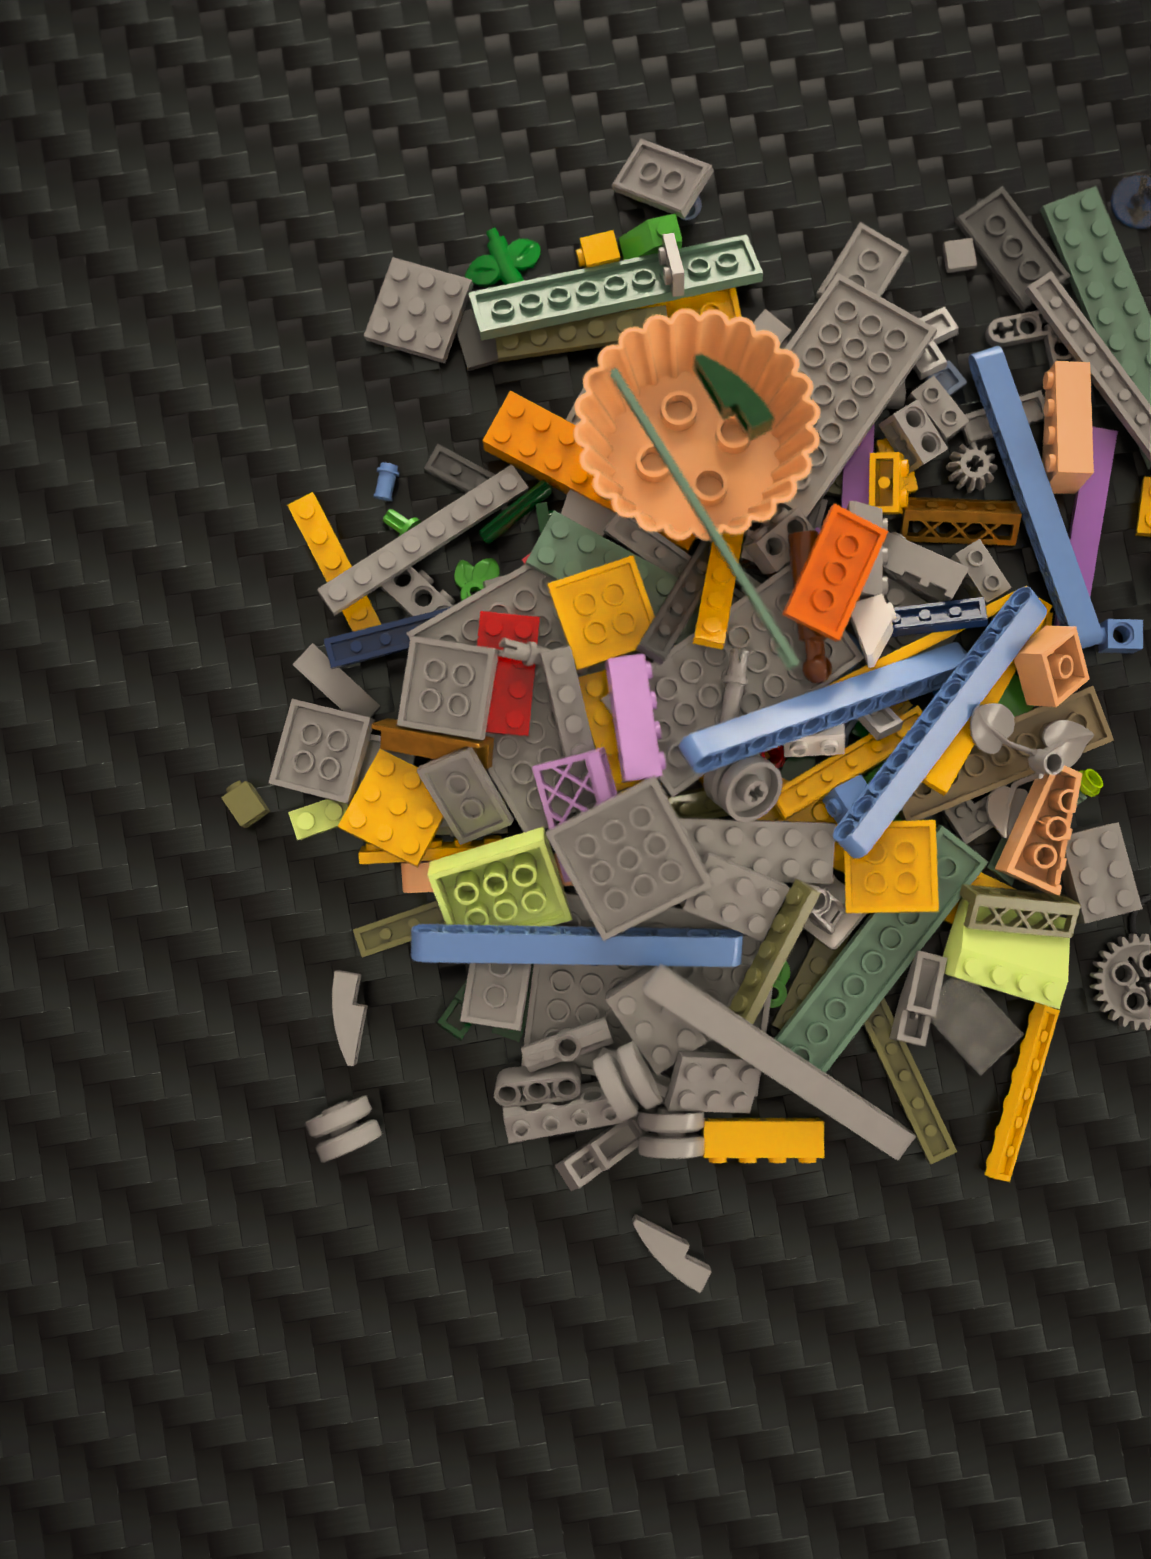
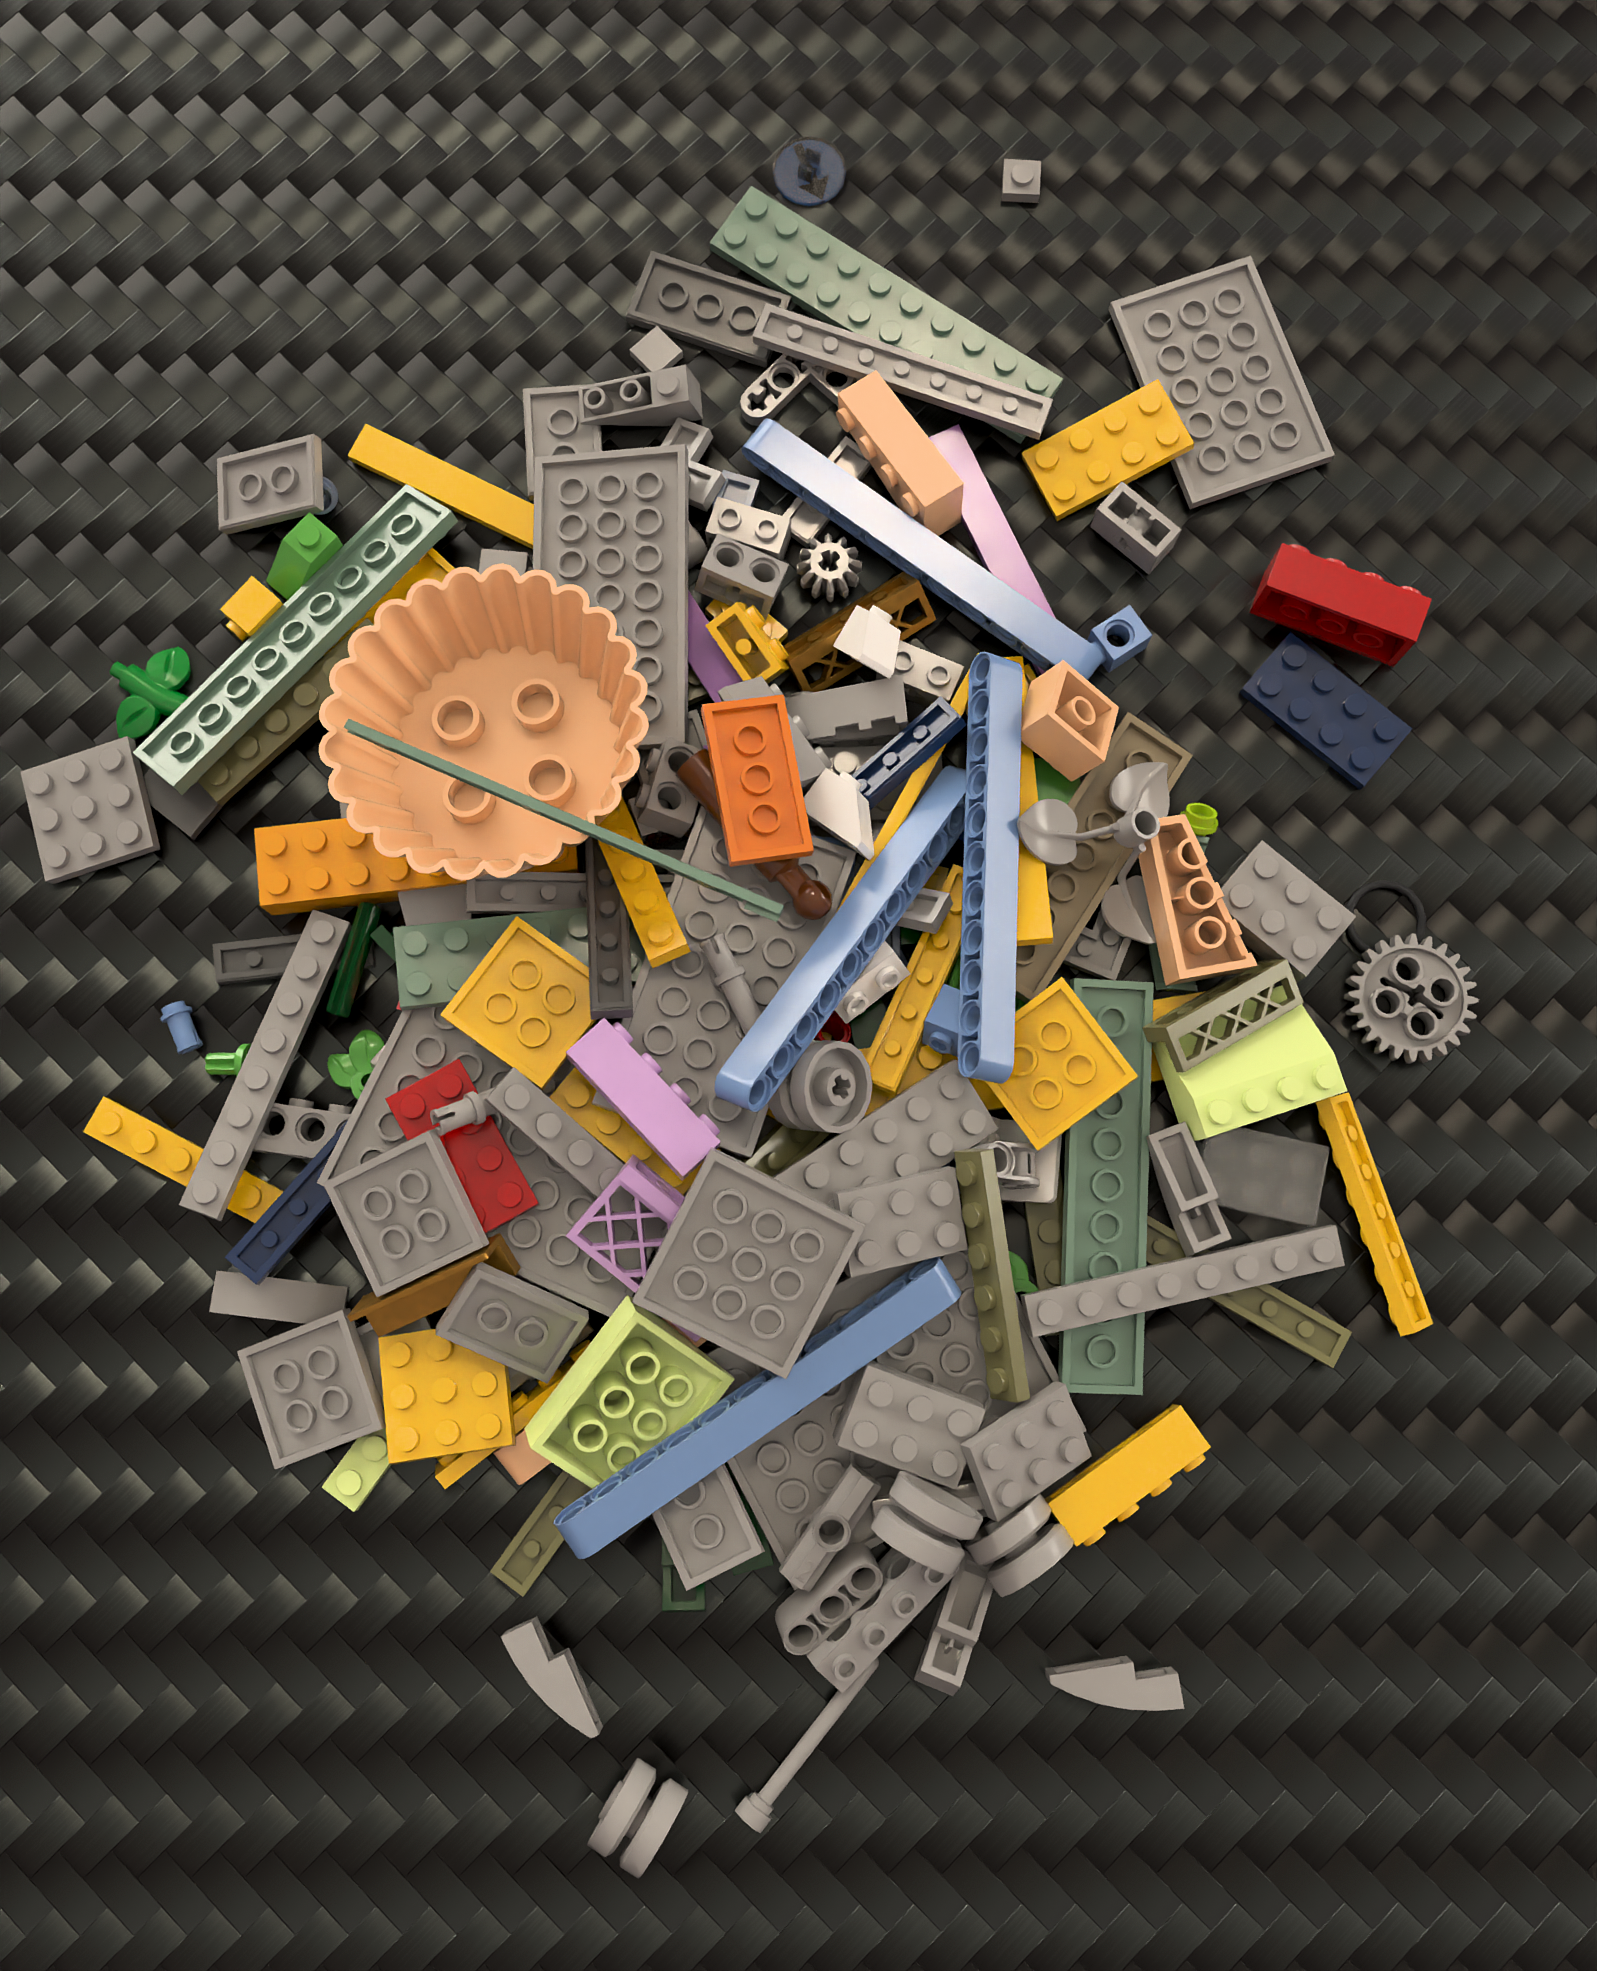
camera: 35 degrees left, 5 degrees down
olive brick [221,780,271,828] -> none
light grey beam [642,964,916,1160] -> none
light grey plate [658,233,684,297] -> none
dark green slope [693,354,774,441] -> none
none -> yellow tile [347,424,534,549]
none -> light grey slope [578,364,703,426]
none -> light grey piece [735,1658,879,1833]
none -> white slope [833,605,901,679]
none -> light grey plate [1020,1225,1345,1337]

